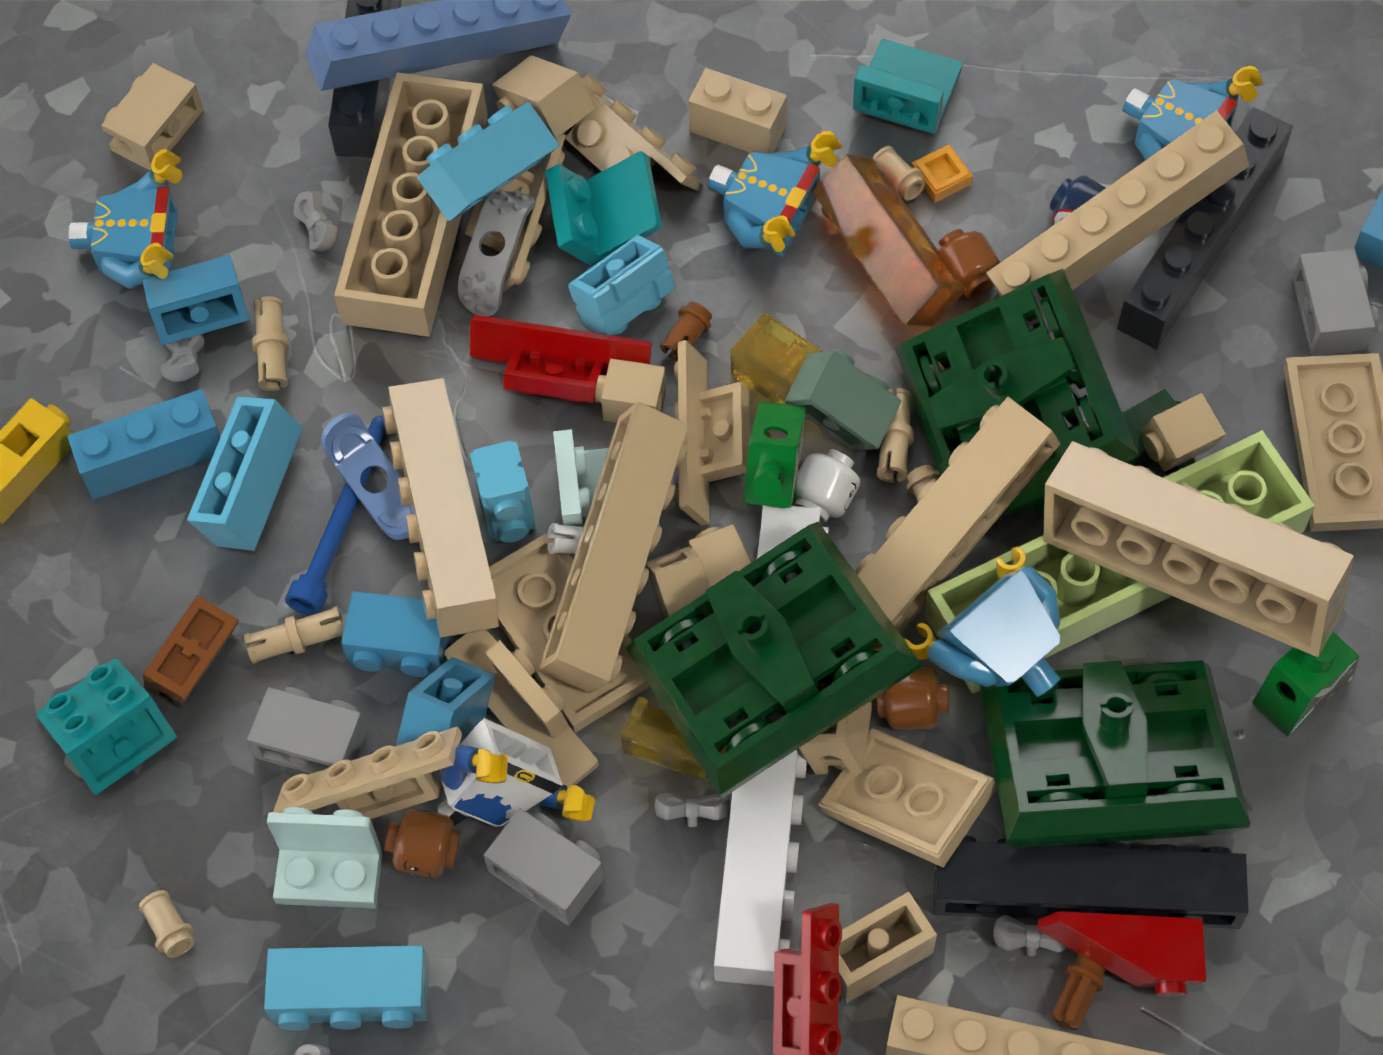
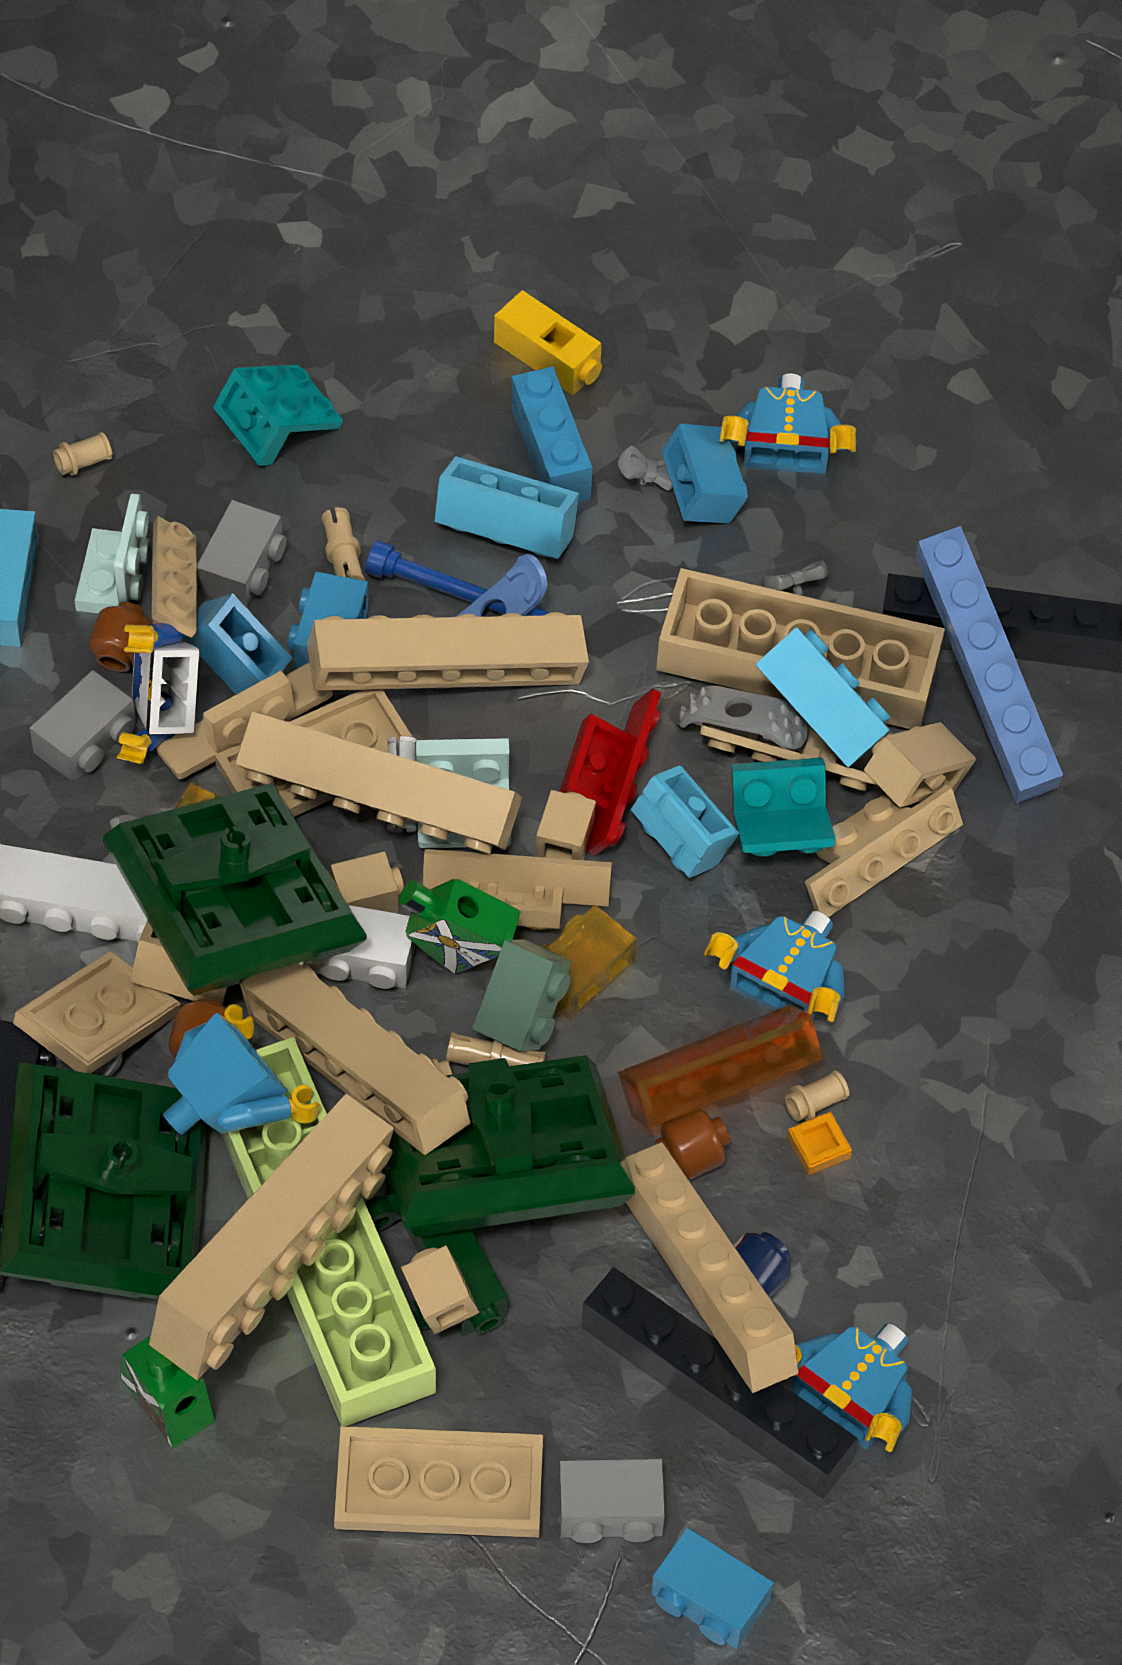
camera: 90 degrees right, 5 degrees down
tan brick [101,63,204,170] -> none
dark orange hinge [143,595,239,708] -> none
tan pin [252,296,289,391] -> none
medium azure brick [470,440,536,543] -> none
tan brick [645,546,710,619] -> none
dark orange pin [660,302,712,361] -> none
tan brick [688,68,787,154] -> none
white head [794,449,861,523] -> none
teal bracket [853,39,962,134] -> none

